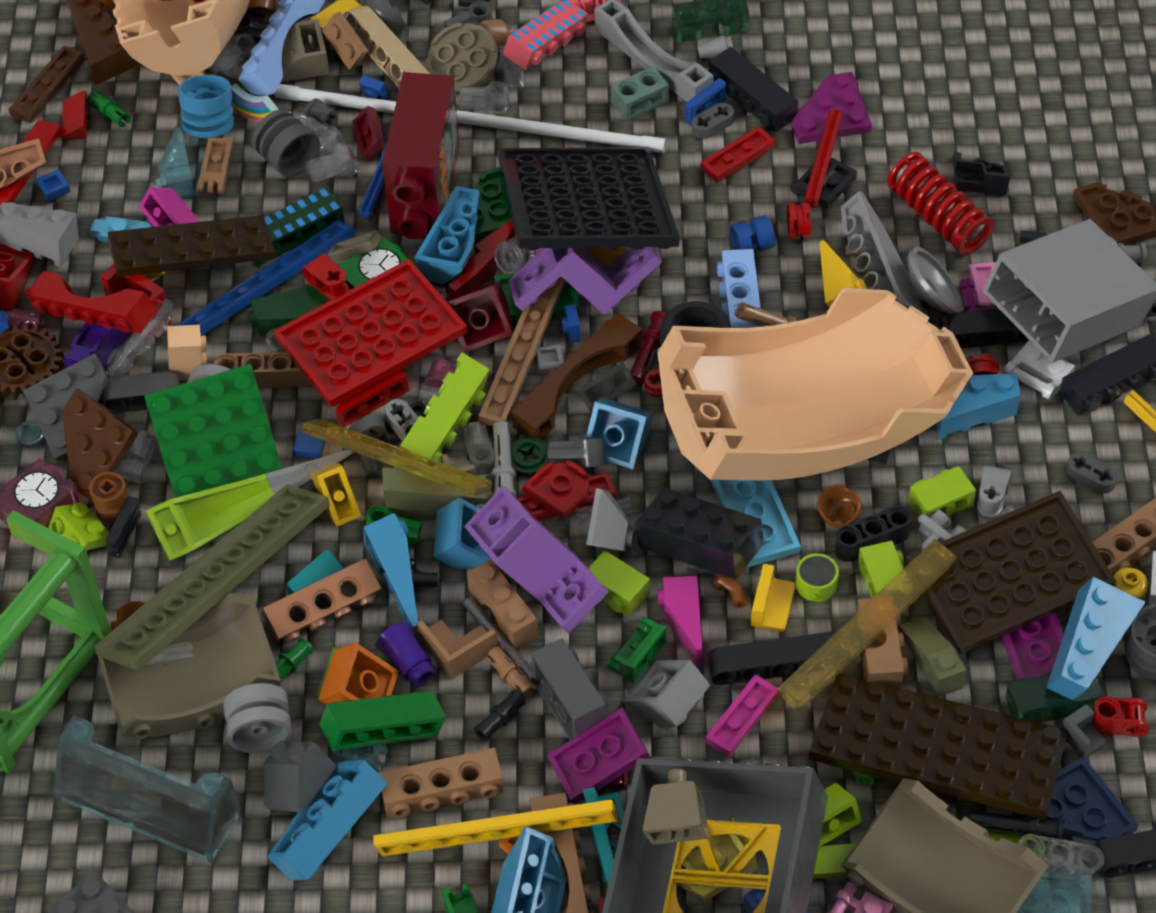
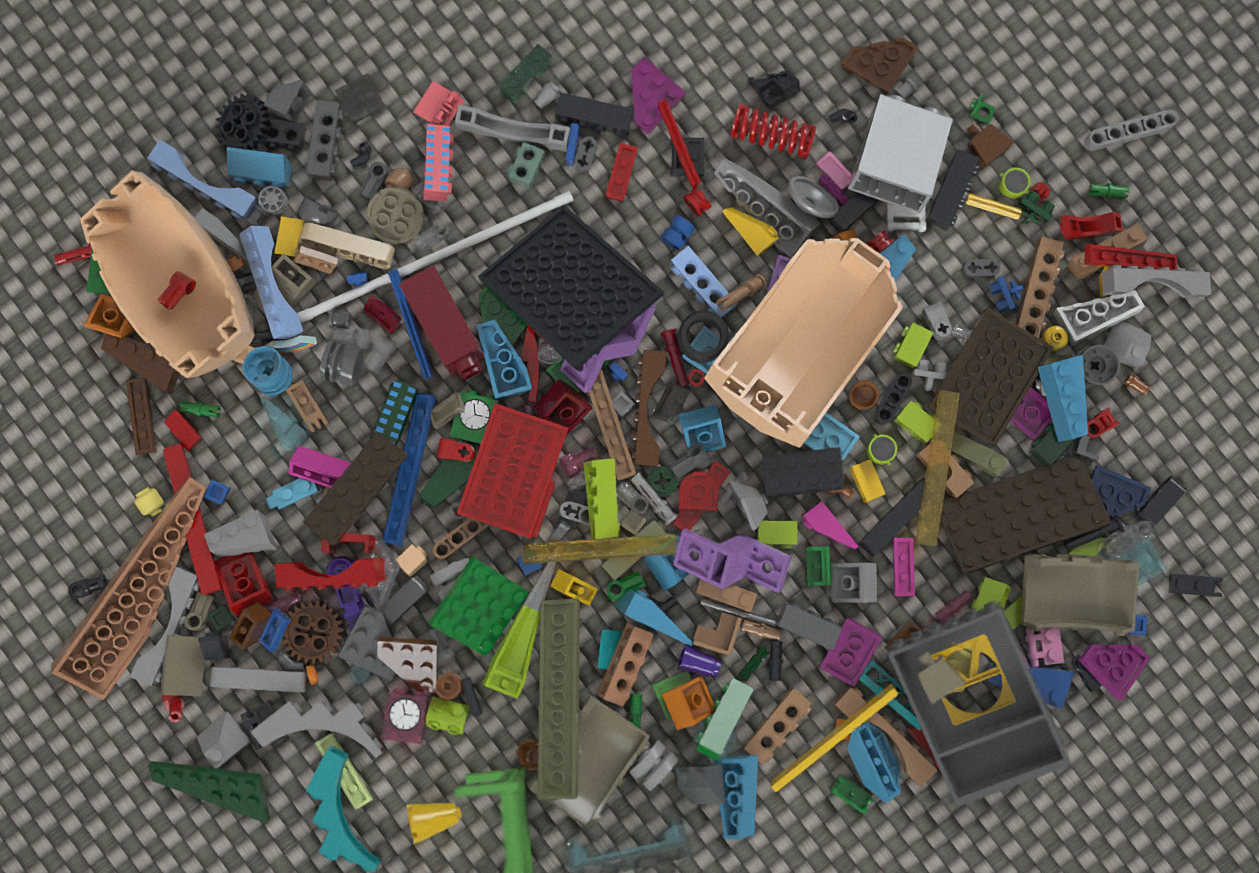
camera: 40 degrees left, 30 degrees up
none -> dark green axle [739,646,769,681]
none -> blue hips [989,276,1024,311]

